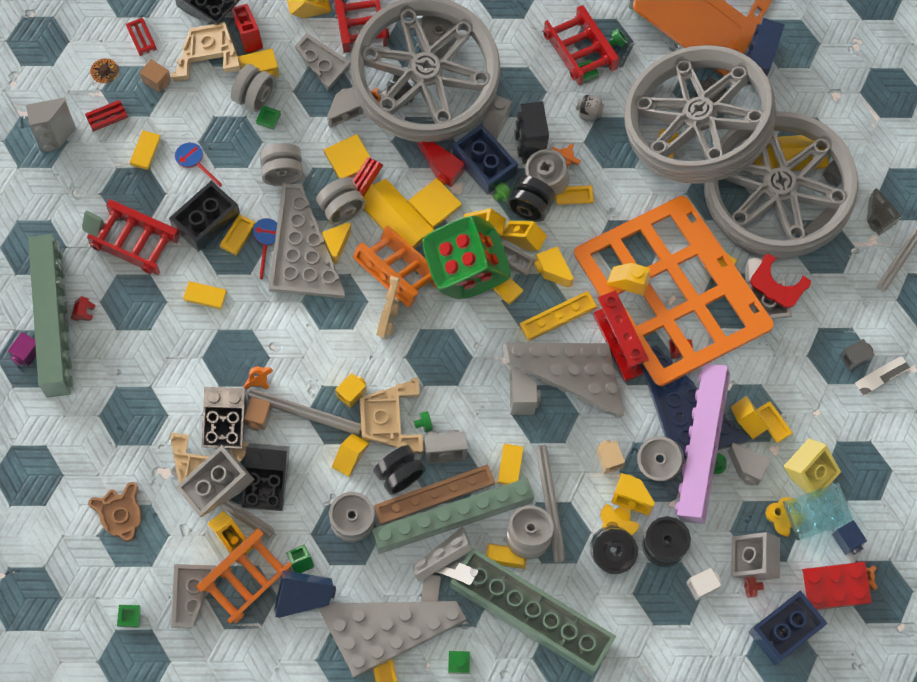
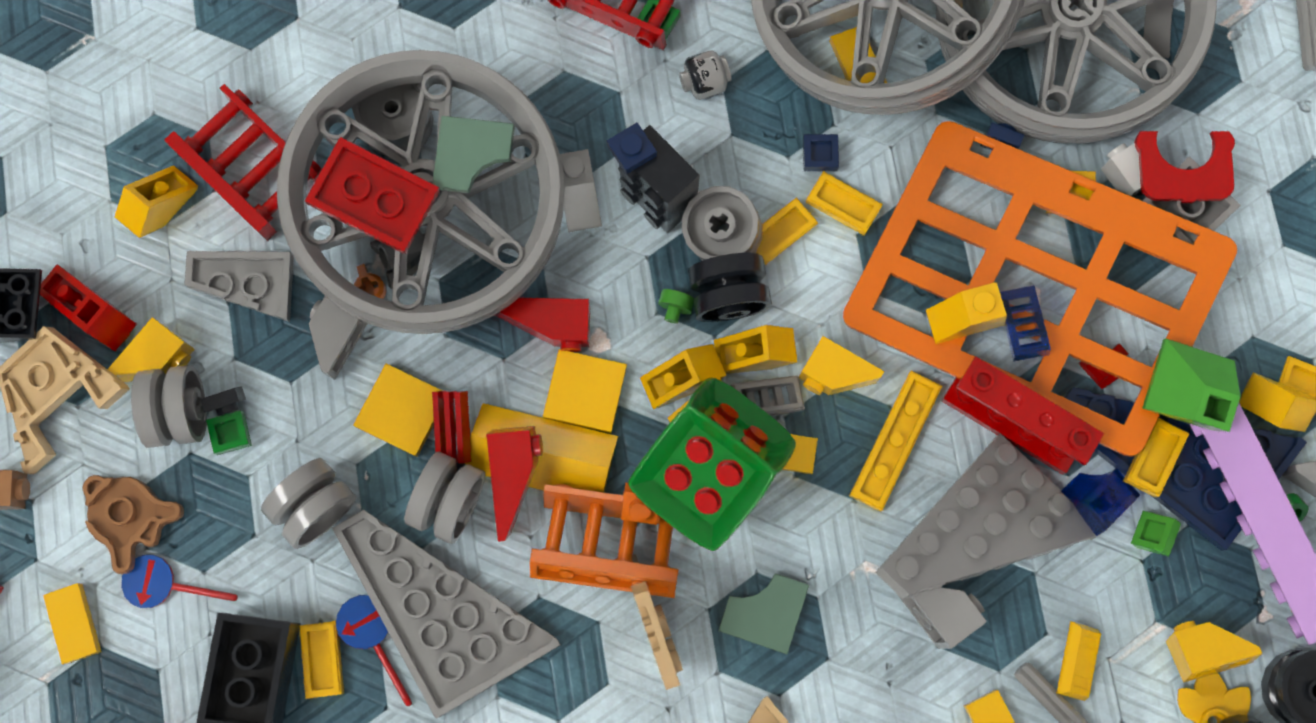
camera: 30 degrees left, 10 degrees up
yellow slope [322,222,352,264] -> none
dark blue brick [452,124,518,195] -> none
orange piece [551,143,581,167] -> none
tan brick [596,440,625,474] -> none
light grey wheel [637,436,684,481] -> none
none -> medium nougat tile [83,475,184,574]
none -> black plate [200,386,246,416]
none -> red plate [305,137,440,254]
none -> sand green tile [432,116,515,193]
none -> red slope [486,426,543,542]
none -> dark blue plate [606,122,657,175]
none -> orange plate [621,482,658,525]
none -> sand green tile [718,573,809,654]
none -> dark blue plate [803,134,839,171]
none -> yellow tile [805,171,883,236]
none -> dark blue plate [980,123,1024,150]
none -> clear blue slope [1000,285,1051,362]
none -> yellow tile [1056,621,1101,701]
none -> clear blue slope [1061,468,1140,536]
none -> yellow tile [1123,418,1189,498]
none -> bright green plate [1131,511,1181,557]
none -> bright green slope [1142,339,1240,432]

